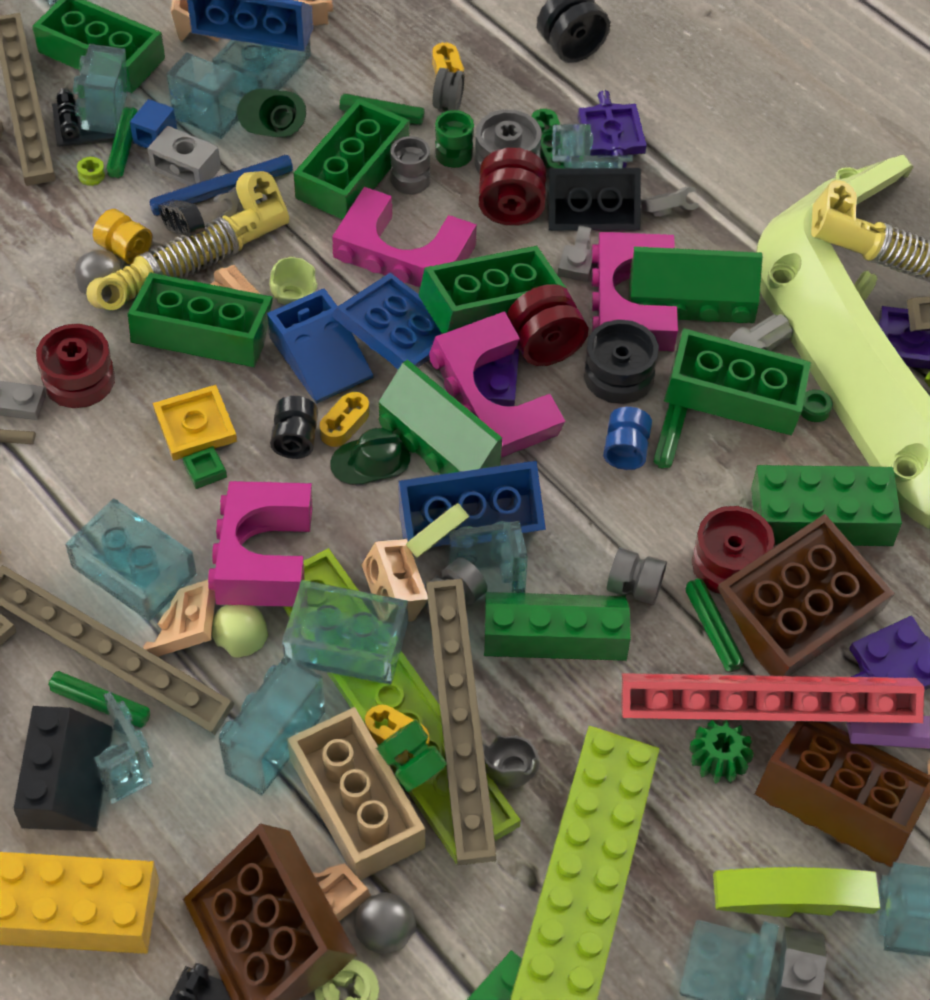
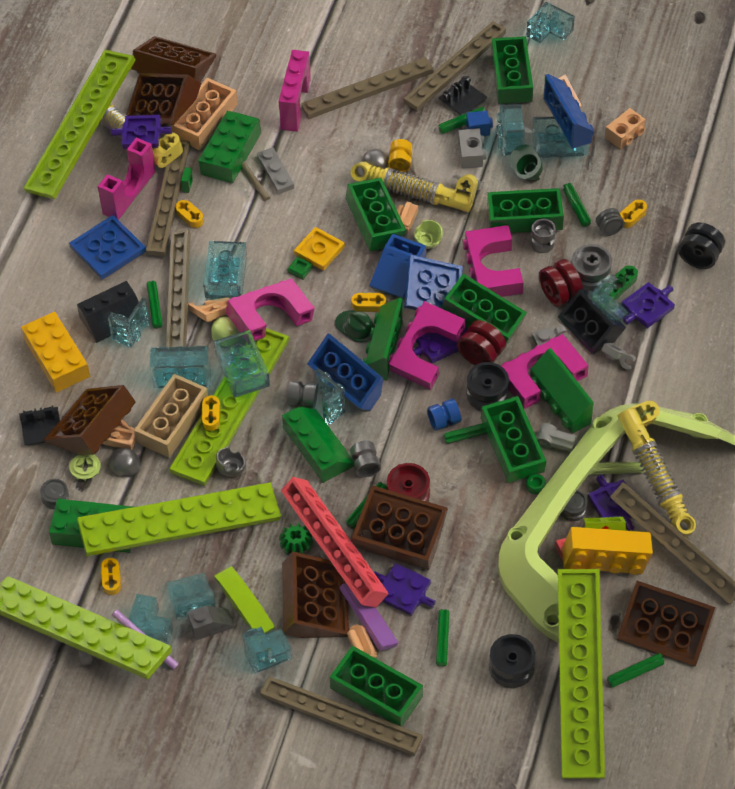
camera: 60 degrees right, 0 degrees up
dark red wheel [36,323,115,408] -> none
clear light blue brick [73,44,128,134] -> none
lime bush [77,157,105,186] -> none
blue axle [149,155,293,216] -> none
black beam [158,199,205,237] -> none
black wheel [270,396,319,459] -> none
light nougat brick [361,539,428,625] -> none
green wheel [376,719,447,792] -> none
yellowish green beam [406,503,469,558] -> none
dark tan plate [426,579,496,865] -> none
green wheel [435,110,474,168] -> none
green brick [751,465,902,546] -> none

